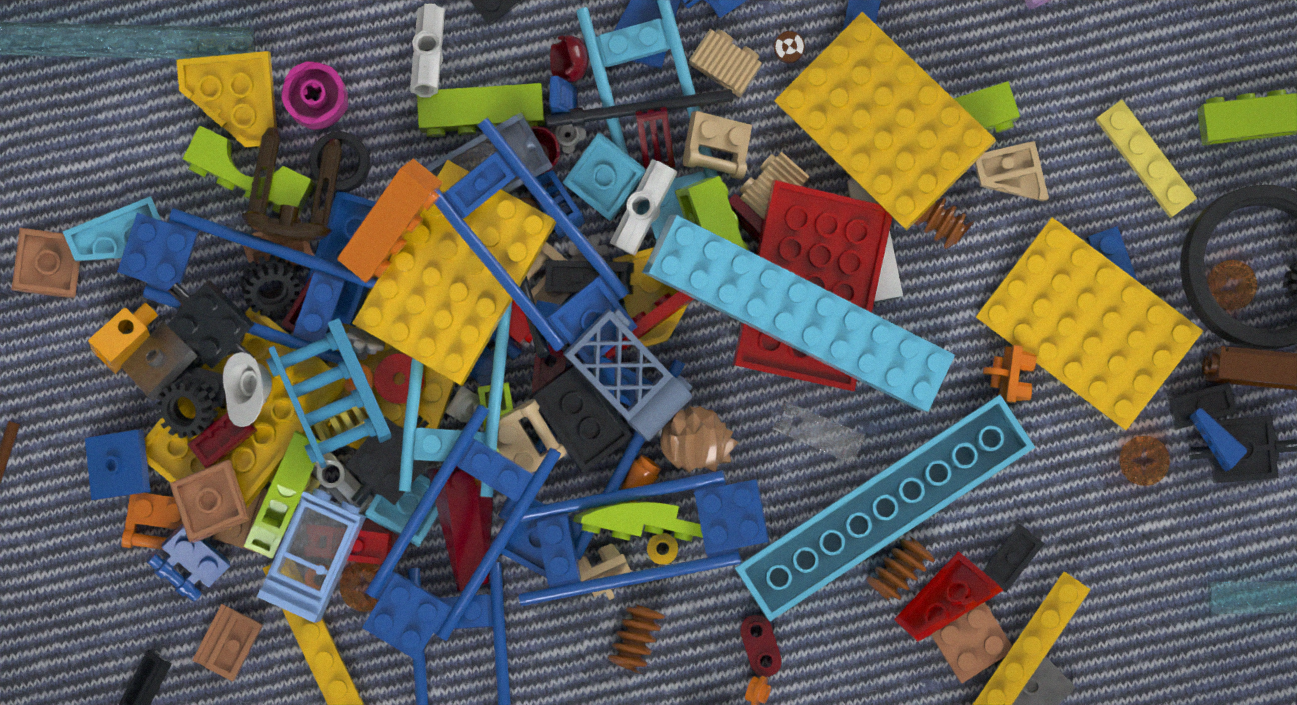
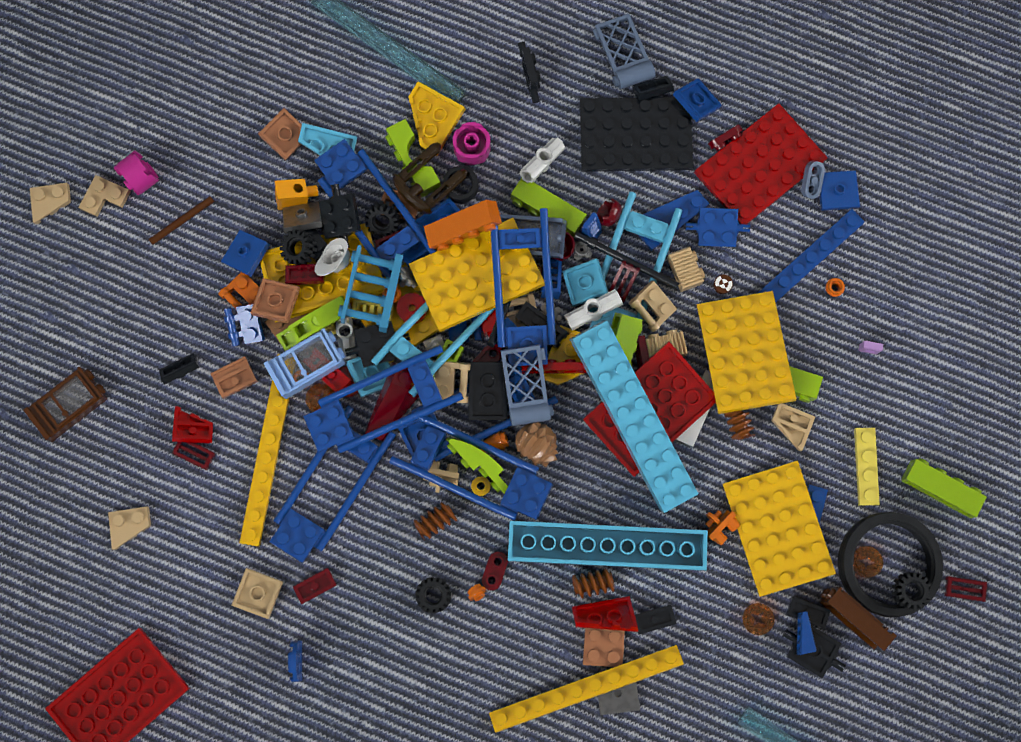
camera: 35 degrees right, 5 degrees down
clear plate [772,401,866,465] -> none

